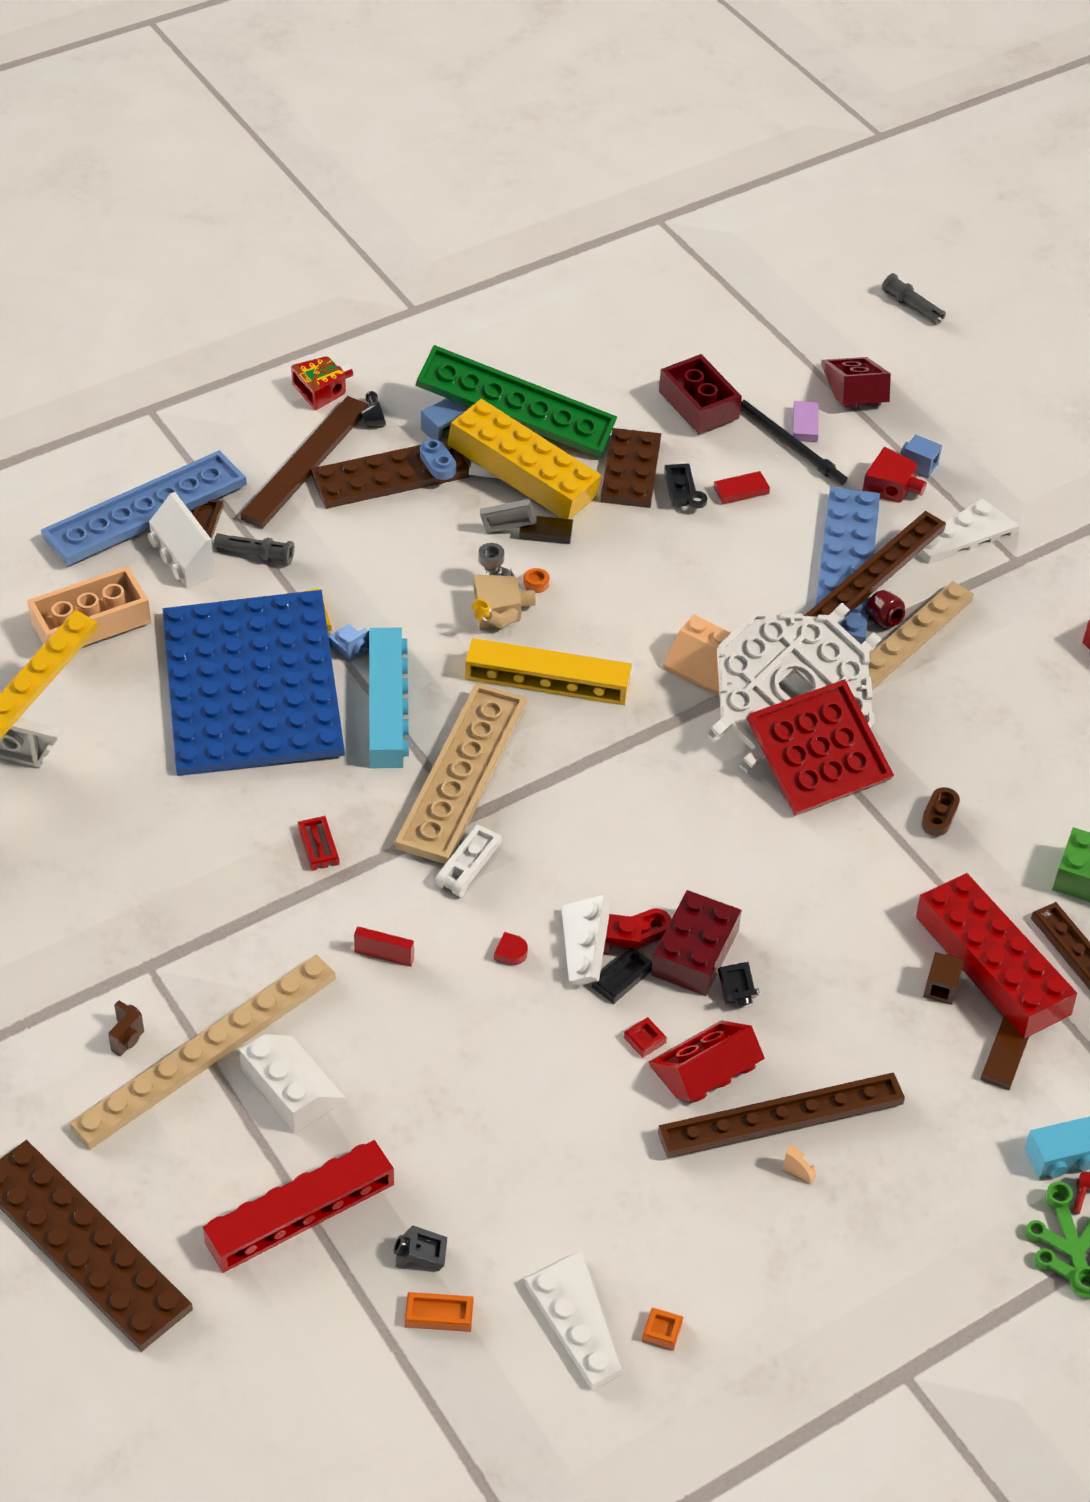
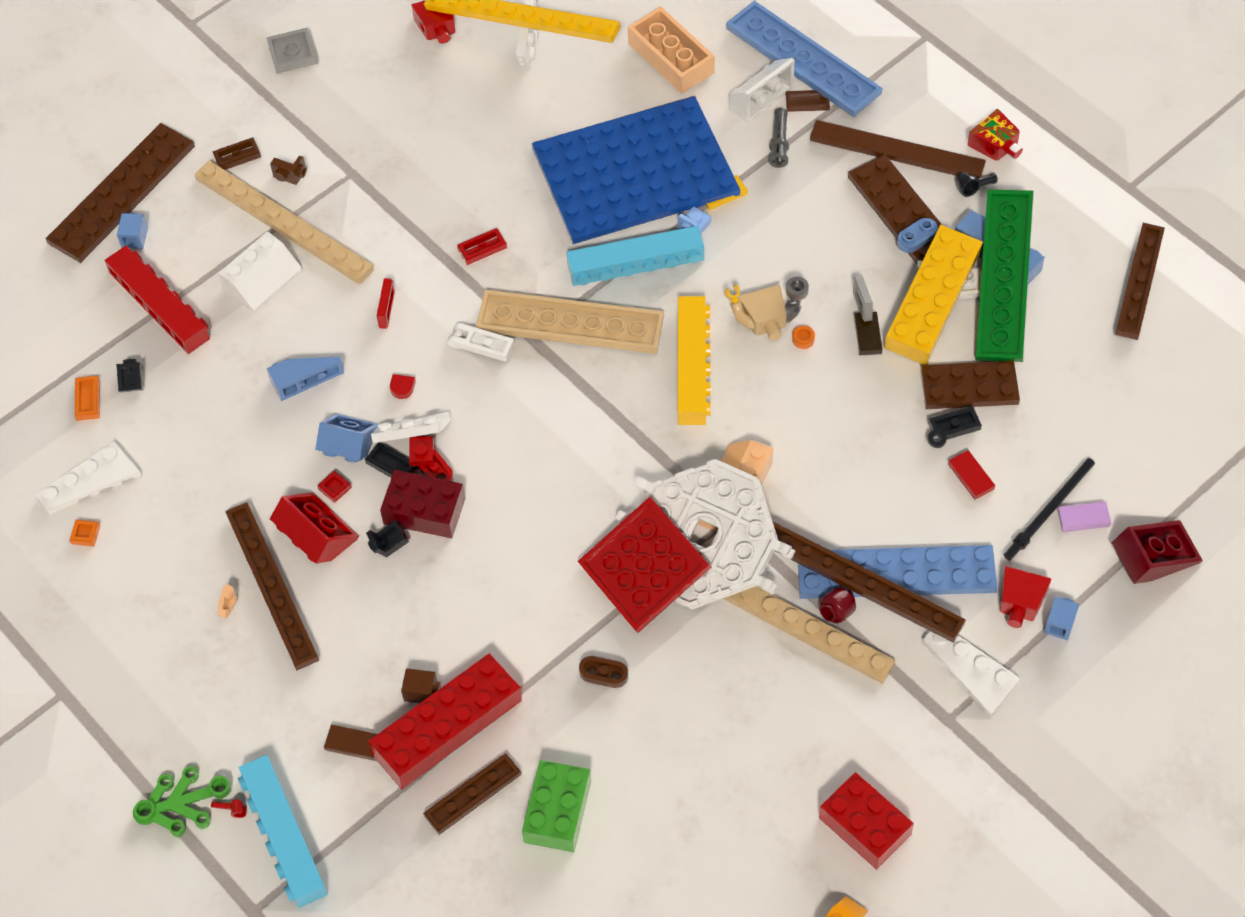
camera: 85 degrees right, 10 degrees up
dark red brick [659,354,742,434] -> none
none -> medium blue brick [117,213,148,249]
none -> reddish brown tile [212,137,261,170]
none -> medium blue slope [267,357,344,401]
none -> medium blue slope [315,413,380,462]
none -> reddish brown plate [1115,222,1165,340]

